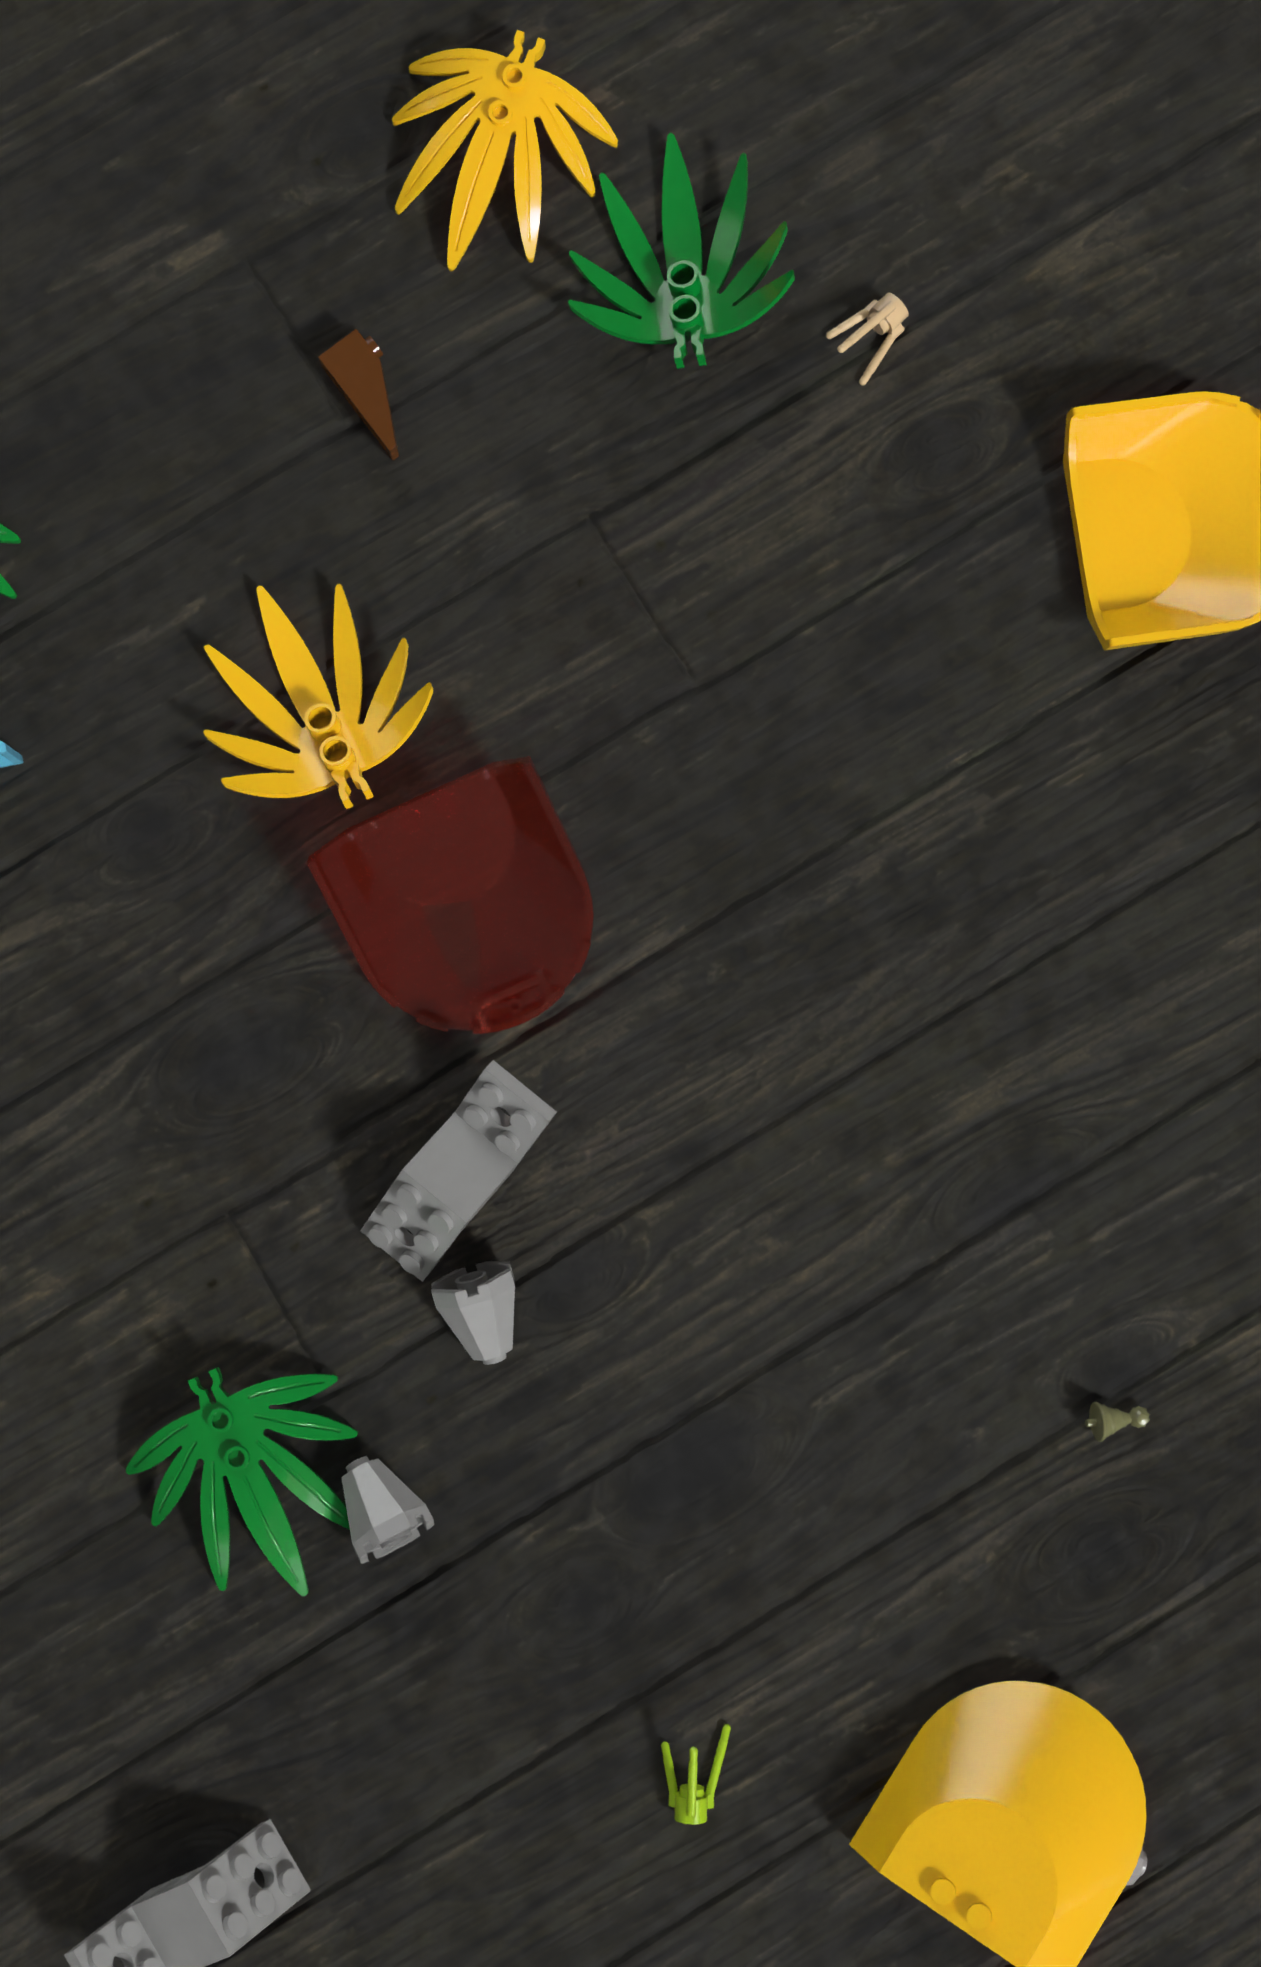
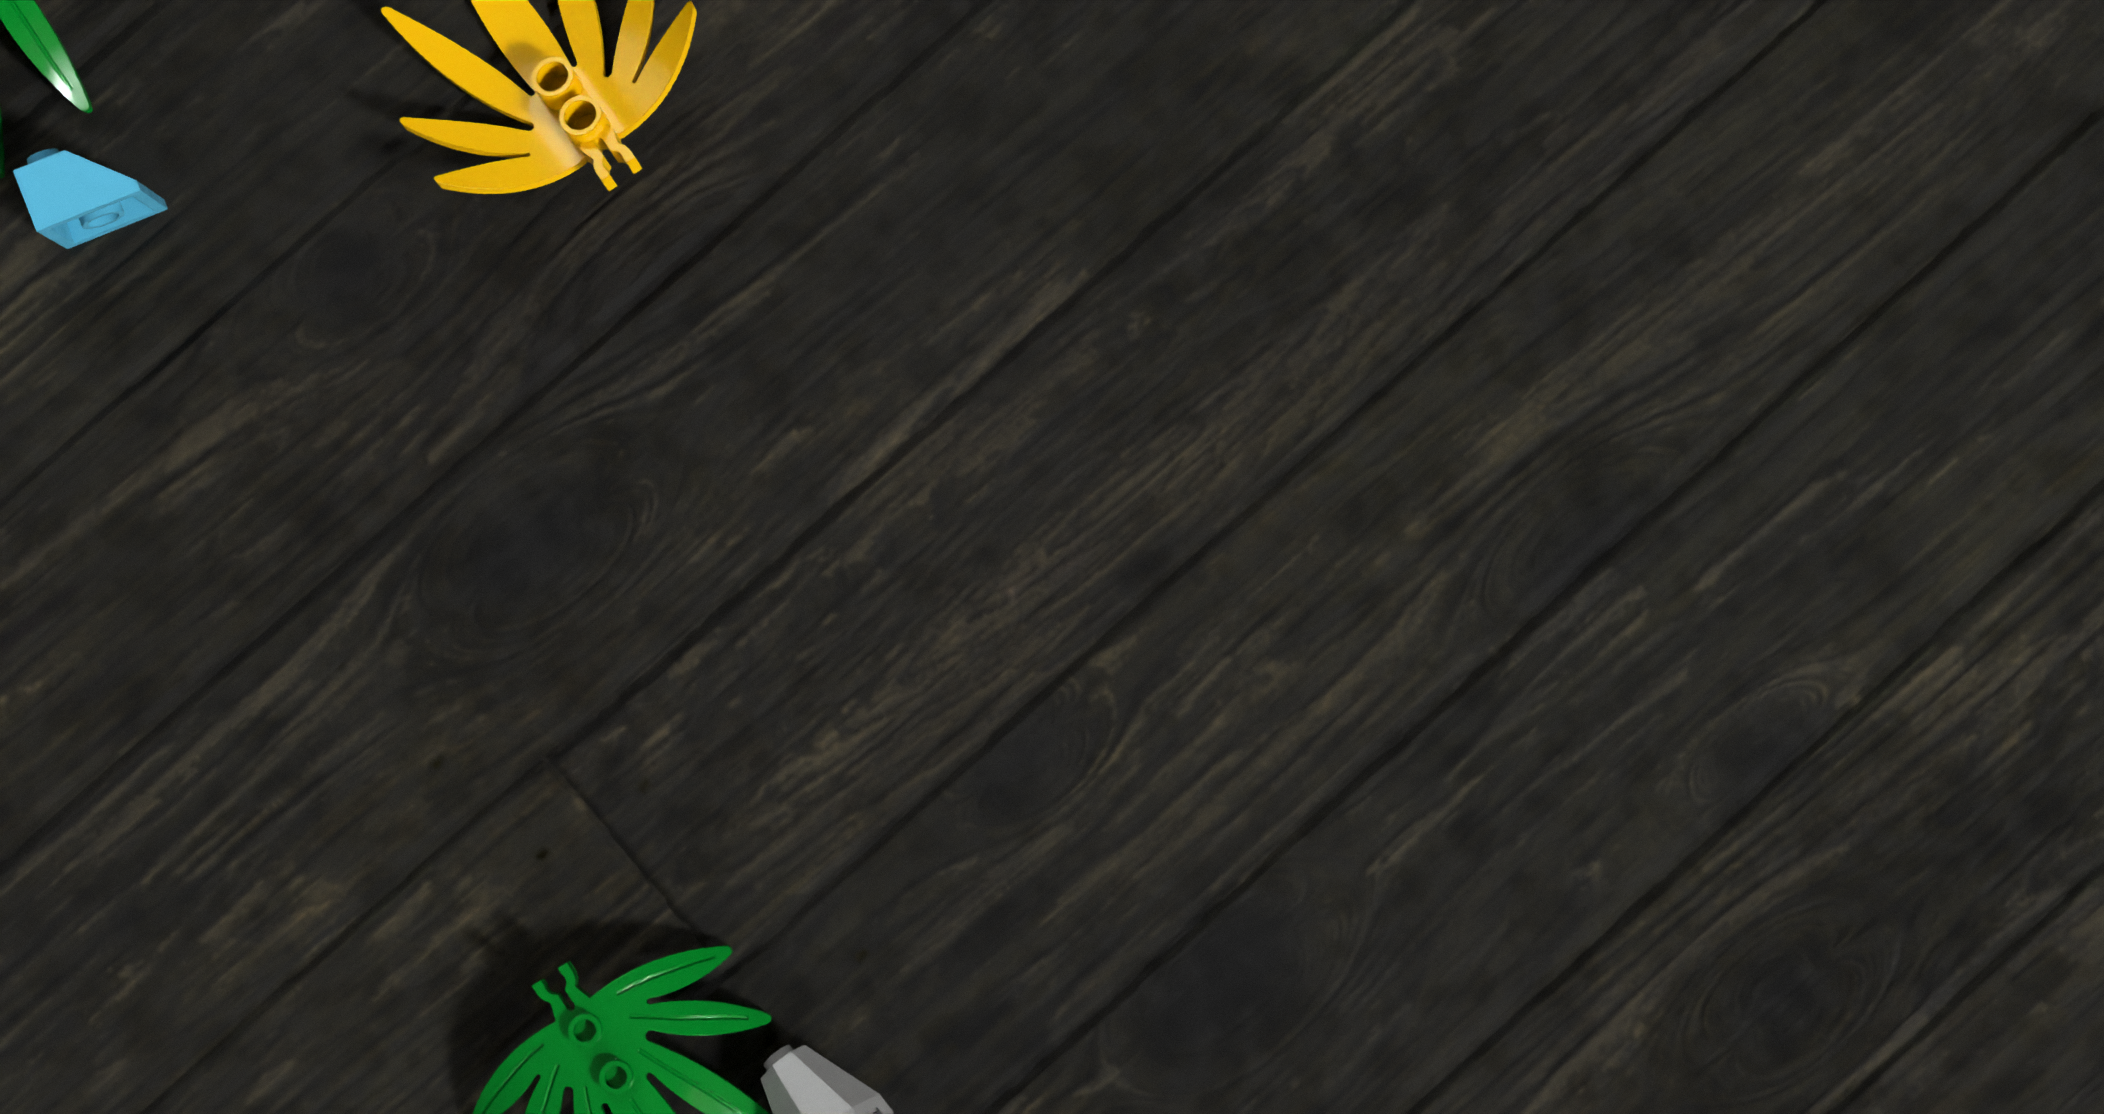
camera: 15 degrees left, 0 degrees up
clear red windscreen [307,756,594,1034] -> none
light grey bracket [360,1060,557,1282] -> none
light grey cone [431,1261,515,1365] -> none
olive piece [1085,1402,1150,1442] -> none

